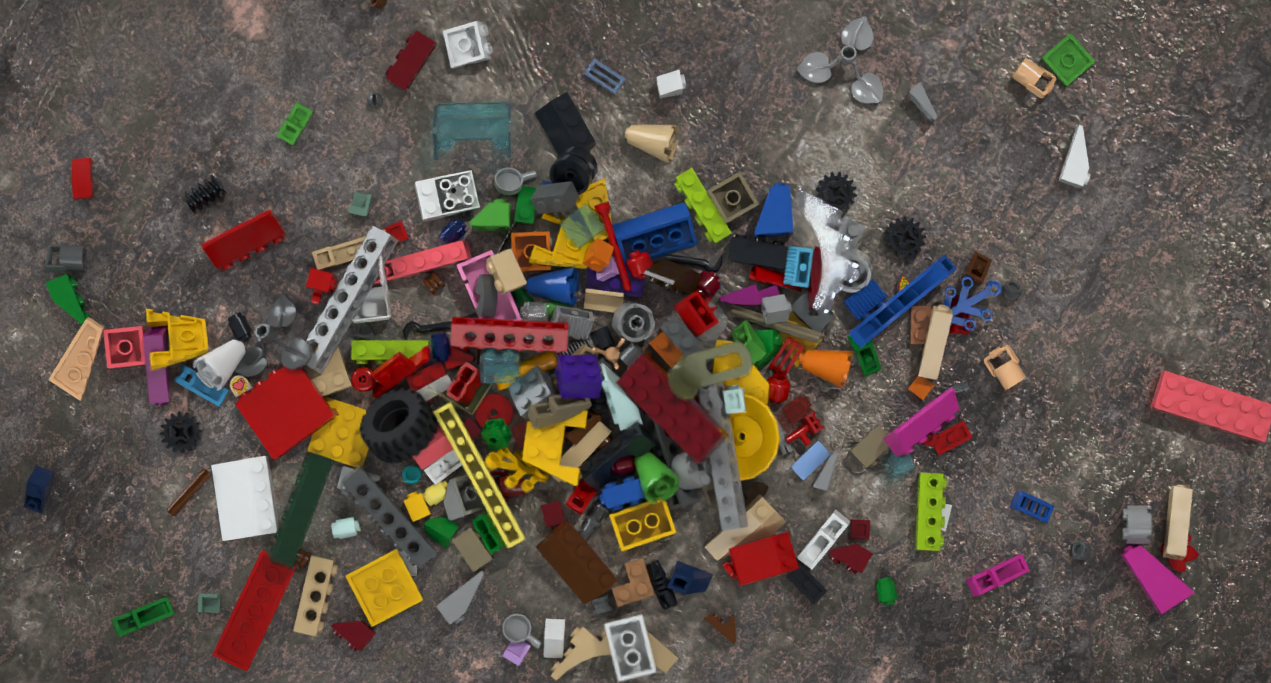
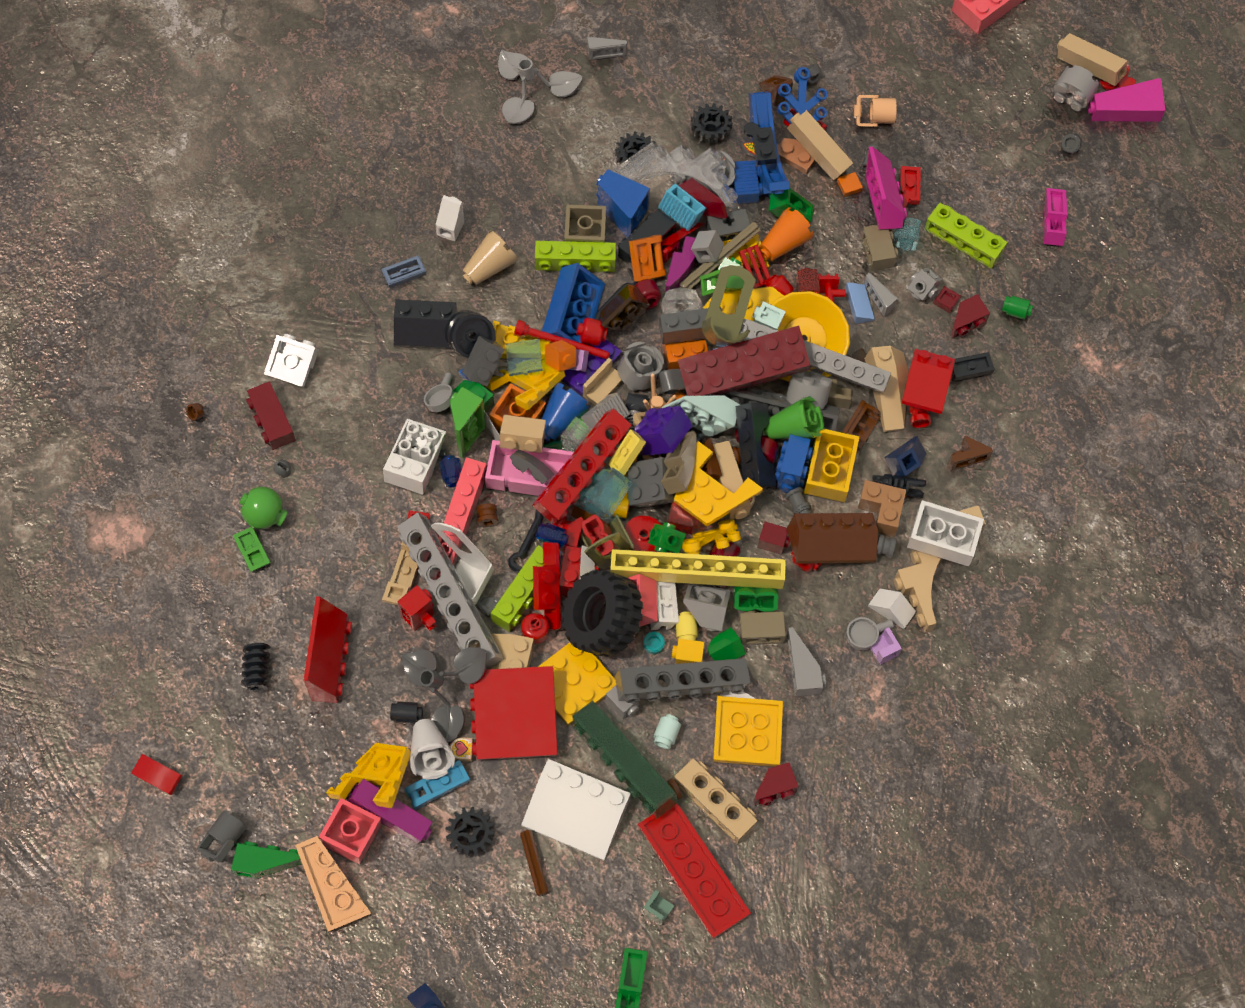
camera: 60 degrees left, 20 degrees down
sand green panel [348,192,373,218] -> none
clear light blue windscreen [432,102,512,160] -> none
red slope [565,478,597,515] -> none
red brick [674,290,719,338] -> none
white slope [797,509,850,569] -> none
blue slope [1010,490,1054,524] -> none
none -> bright green brick [239,487,288,529]
none -> light yellow plate [608,429,646,477]
none -> orange plate [629,235,667,281]
none -> black hinge [744,122,777,165]
none -> reddish brown hinge [842,400,880,451]
none -> light grey brick [908,267,943,300]

